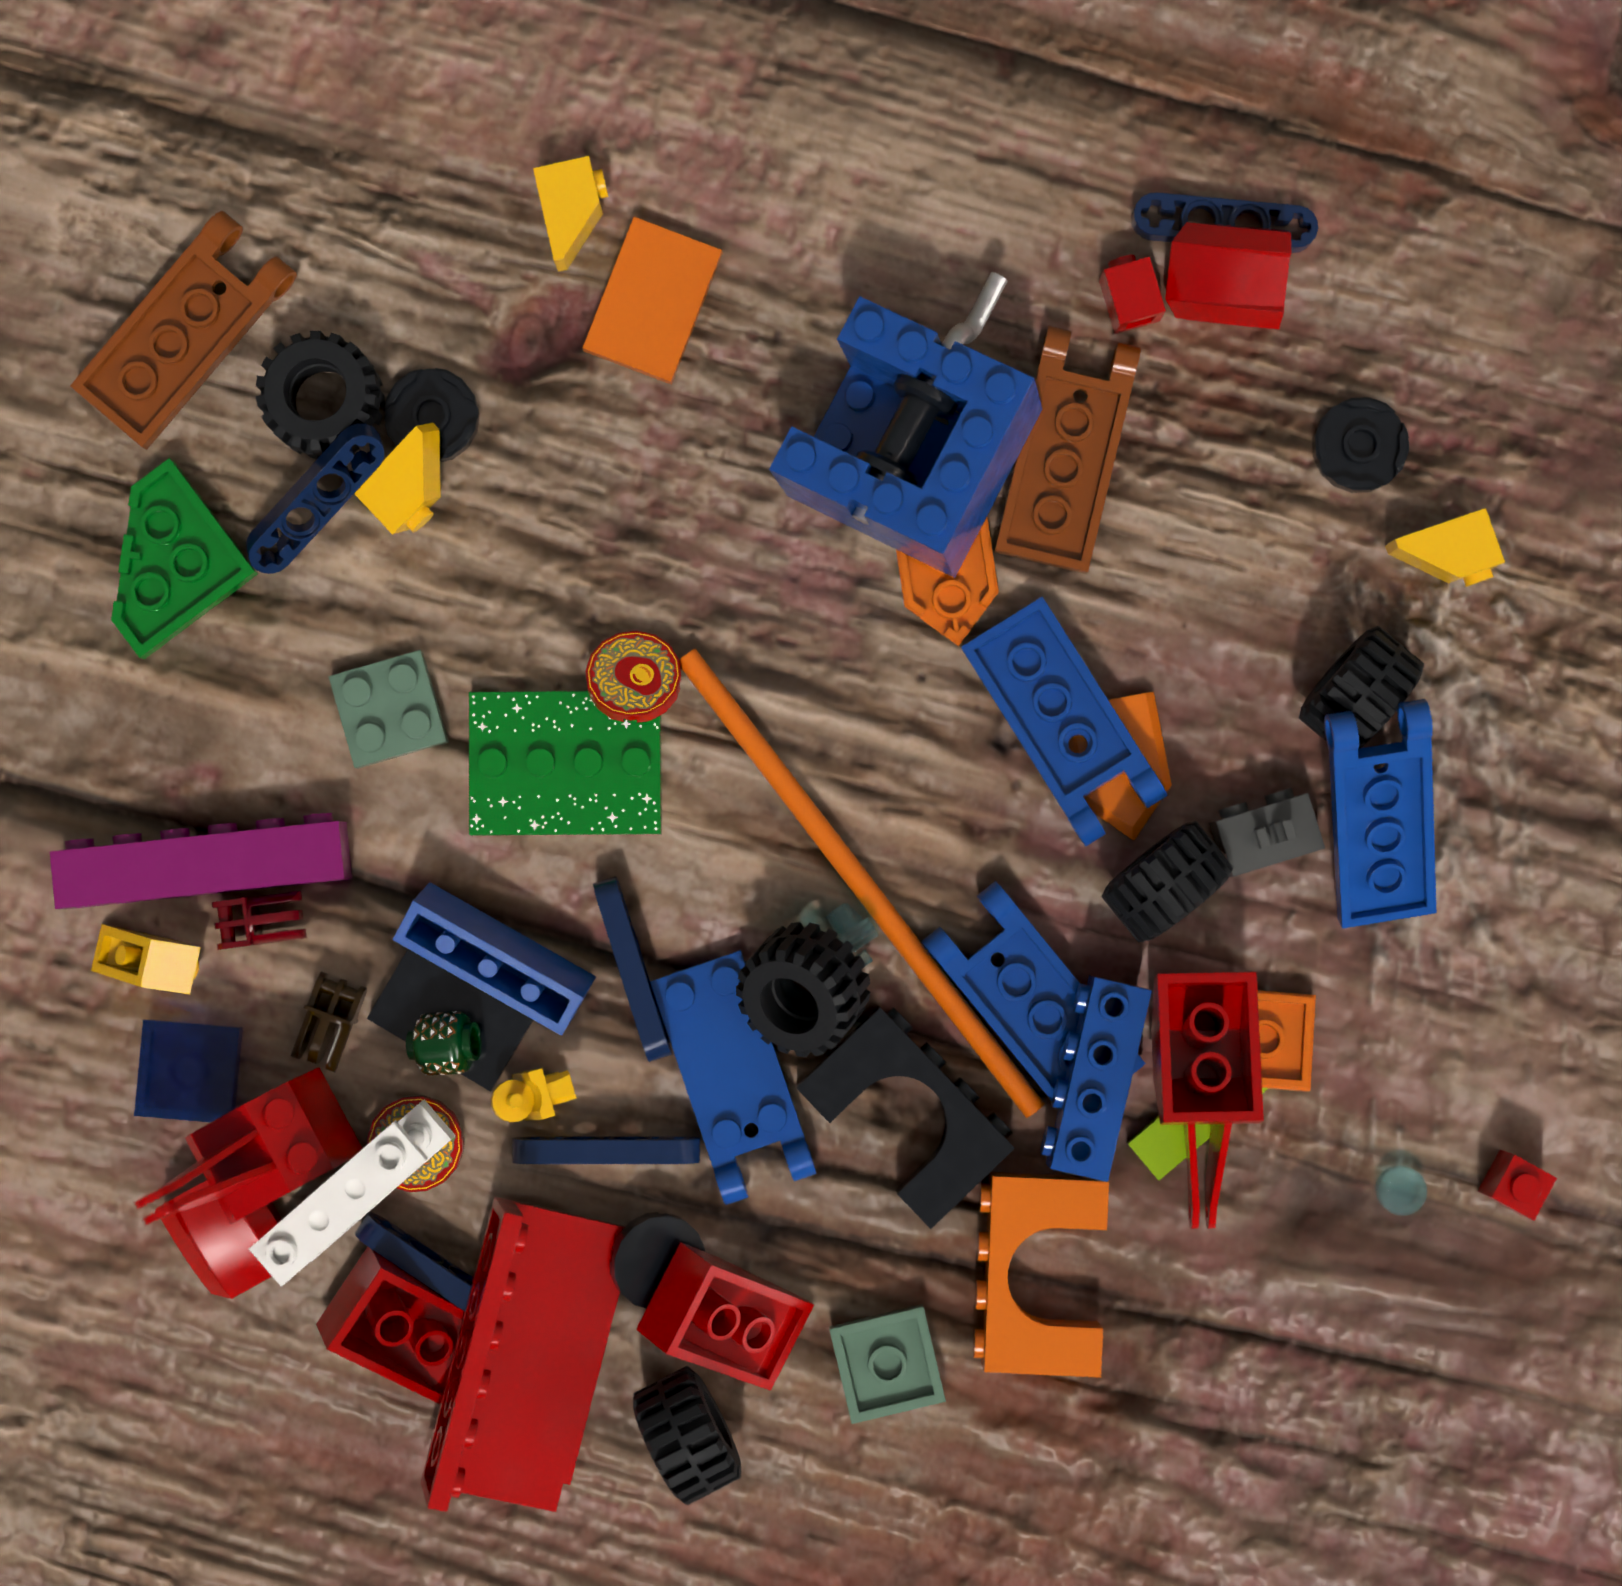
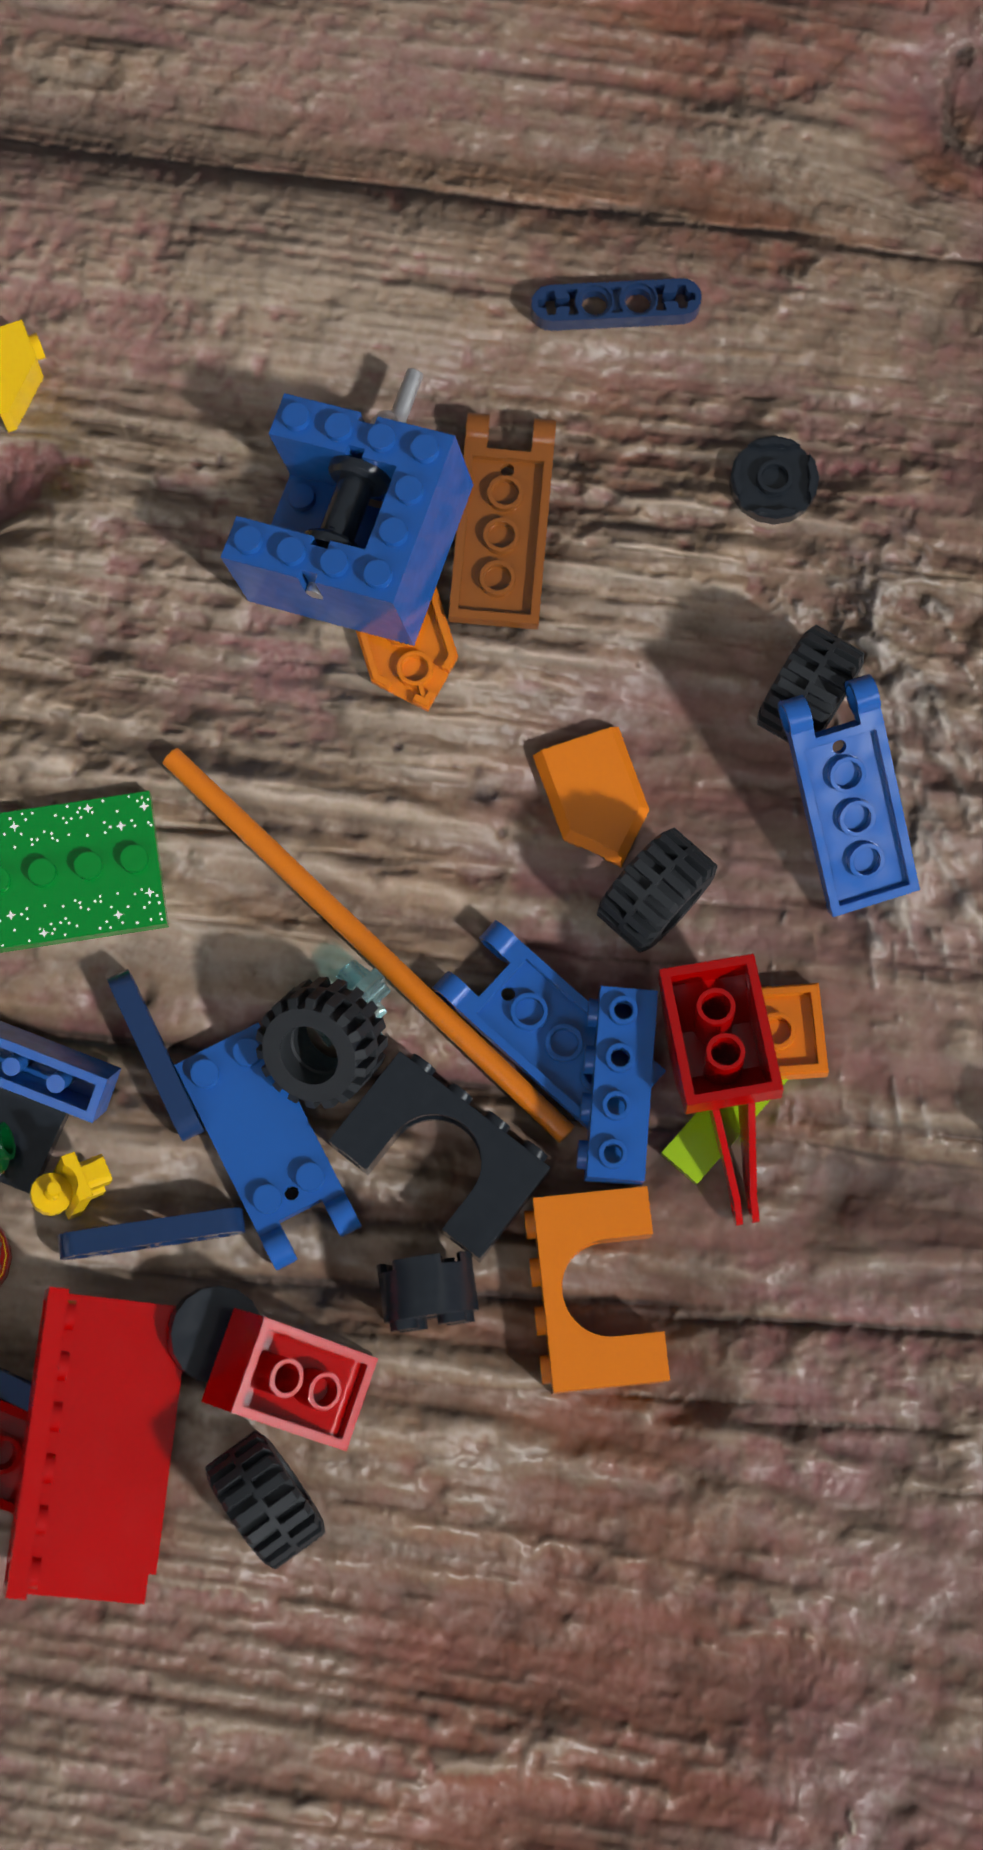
camera: 10 degrees left, 10 degrees down
orange tile [583,217,723,385] -> none
tile [585,631,682,723] -> none
sand green plate [829,1304,946,1424] -> none
blue hinge [961,596,1168,847] -> none
red brick [1099,254,1166,334] -> none
red slope [1165,222,1291,329] -> none
dark grey brick [1209,788,1325,877] -> none
clear light blue tile [1376,1166,1427,1215] -> none
yellow slope [1385,508,1505,587] -> none
none -> black brick [377,1251,479,1333]

